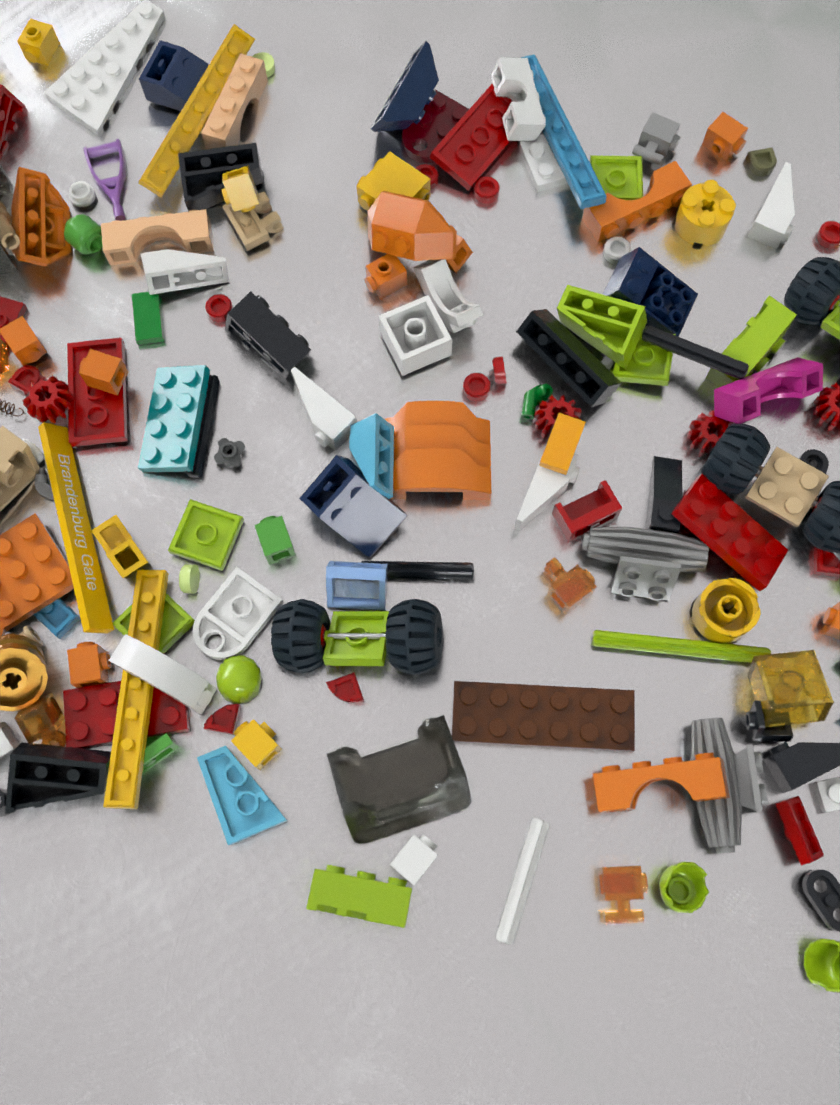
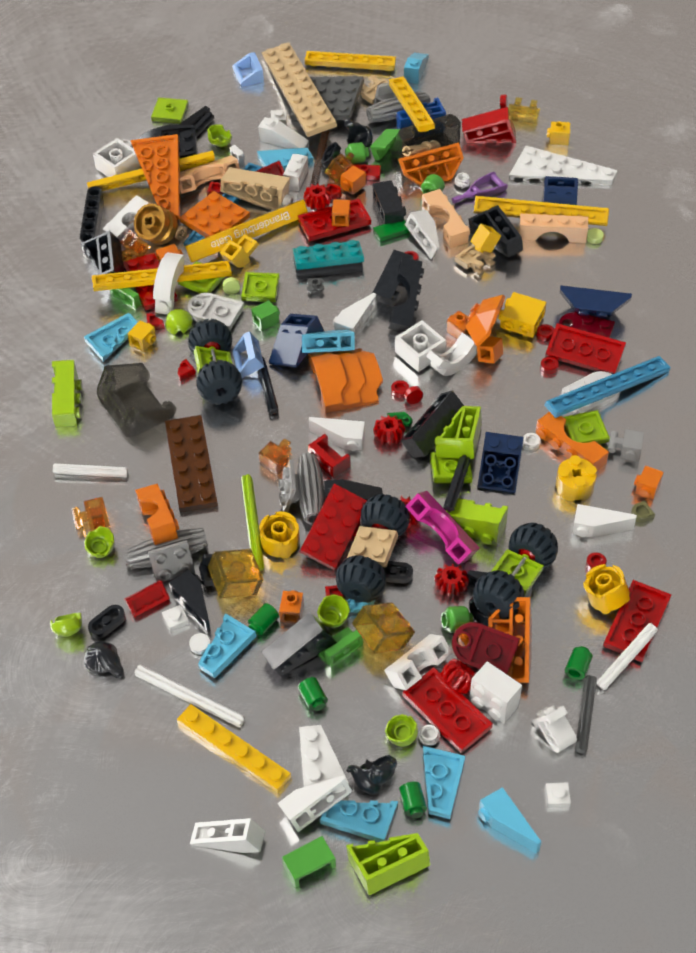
camera: 75 degrees right, 20 degrees down
white brick [389,834,438,886] -> none
white arch [490,57,546,141] -> none
light orange tile [539,413,586,475] -> none
none -> black brick [372,180,406,224]
none -> black arch [388,257,424,332]

